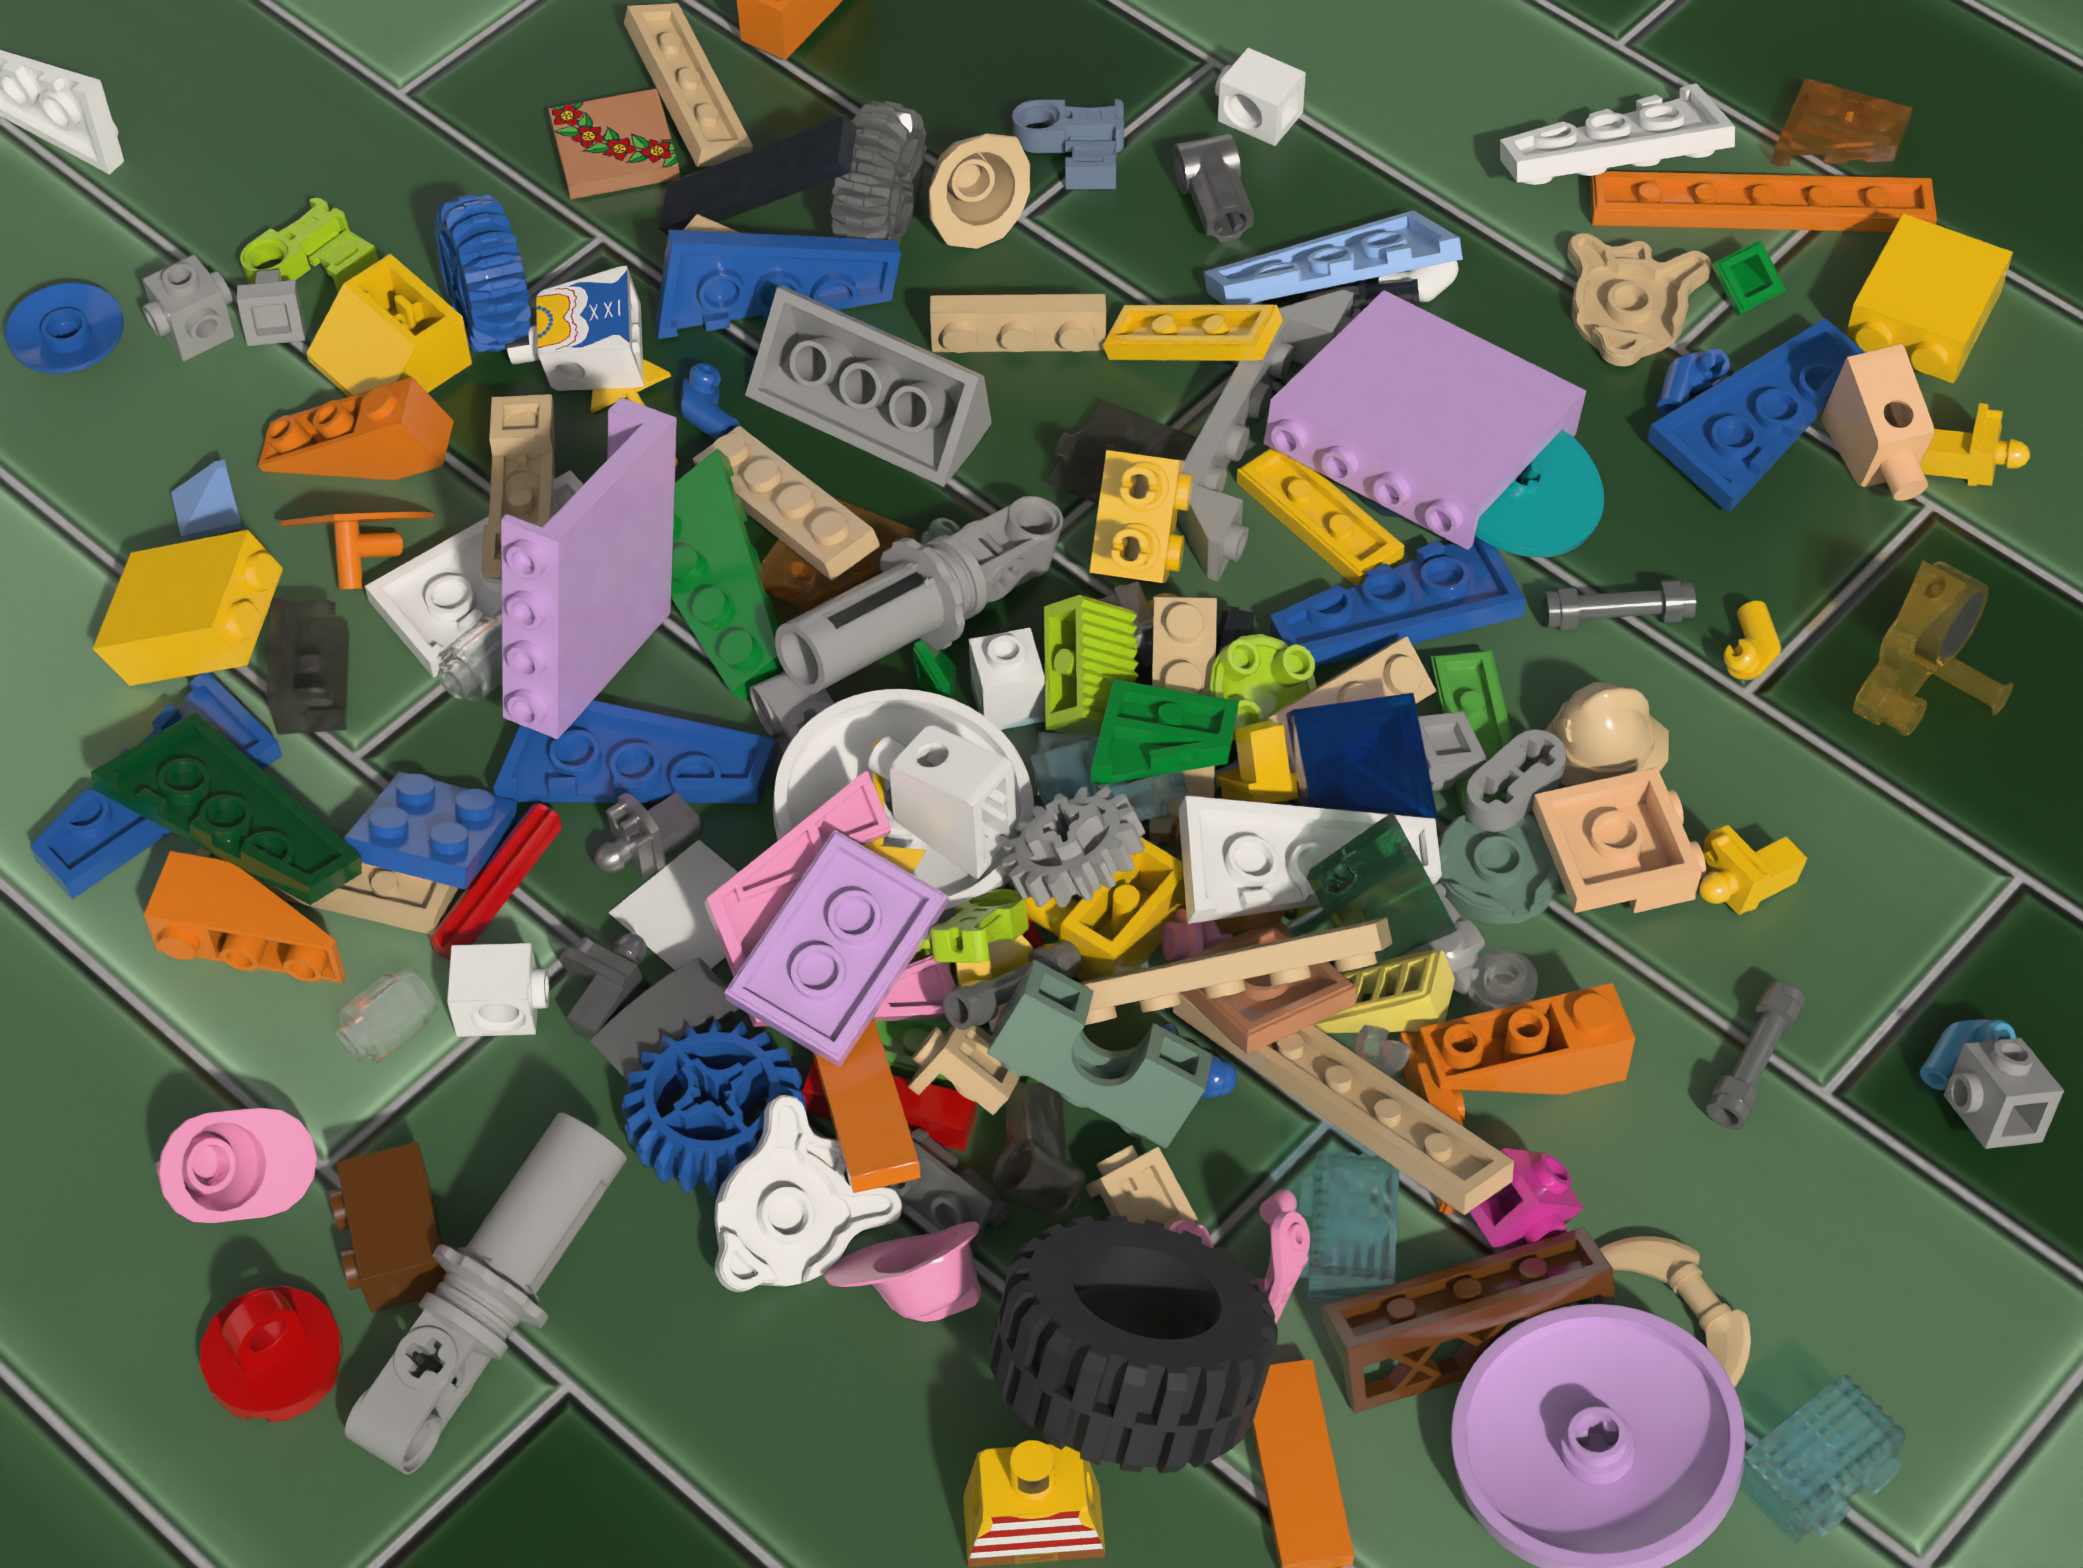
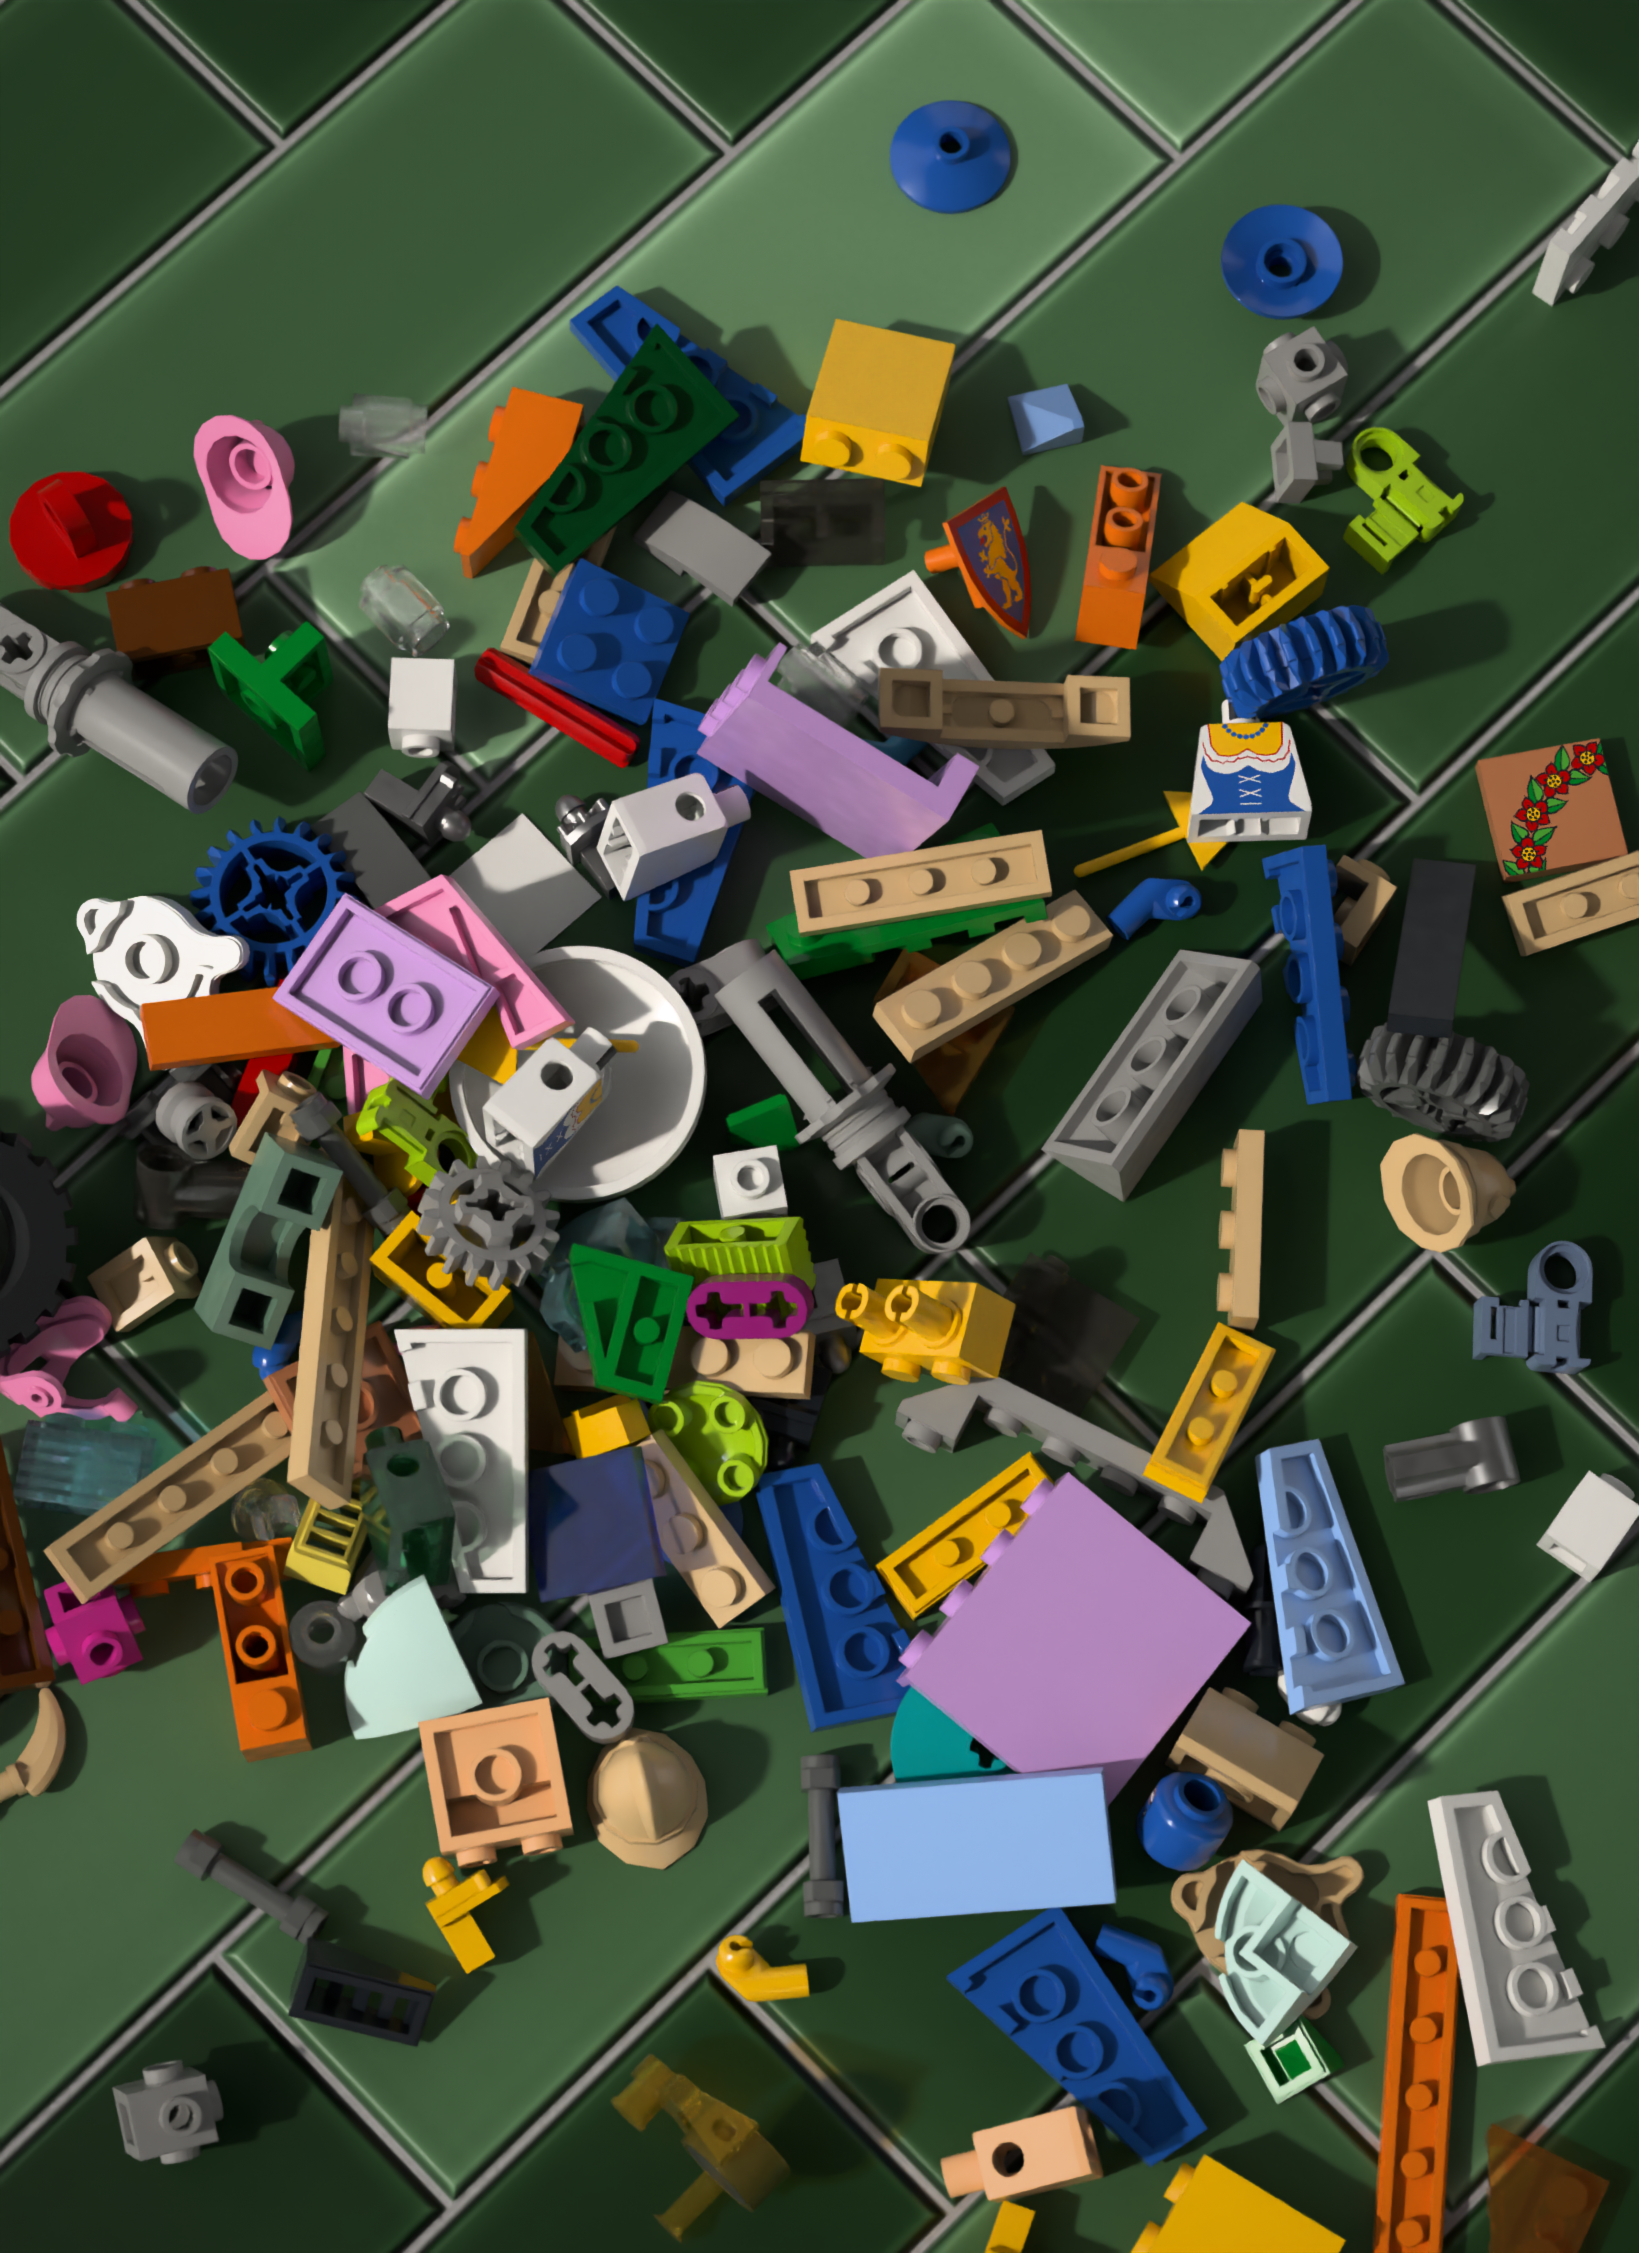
camera: 90 degrees right, 20 degrees up
dark azure arm [1920,1019,2016,1090] -> none
none -> light grey wheel [156,1081,237,1160]
none -> green bracket [207,621,334,773]
none -> black slope [288,1937,436,2047]
none -> clear brick [339,393,427,459]
none -> light aqua brick [344,1574,482,1740]
none -> white torso [596,773,751,902]
none -> light grey slope [632,490,772,607]
none -> magenta beam [686,1273,814,1339]
none -> tan plate [789,830,1052,937]
none -> light blue tile [837,1767,1117,1923]
none -> blue head [1136,1771,1233,1871]
none -> tan slope [1165,1687,1324,1831]
none -> light aqua brick [1215,1859,1358,2047]

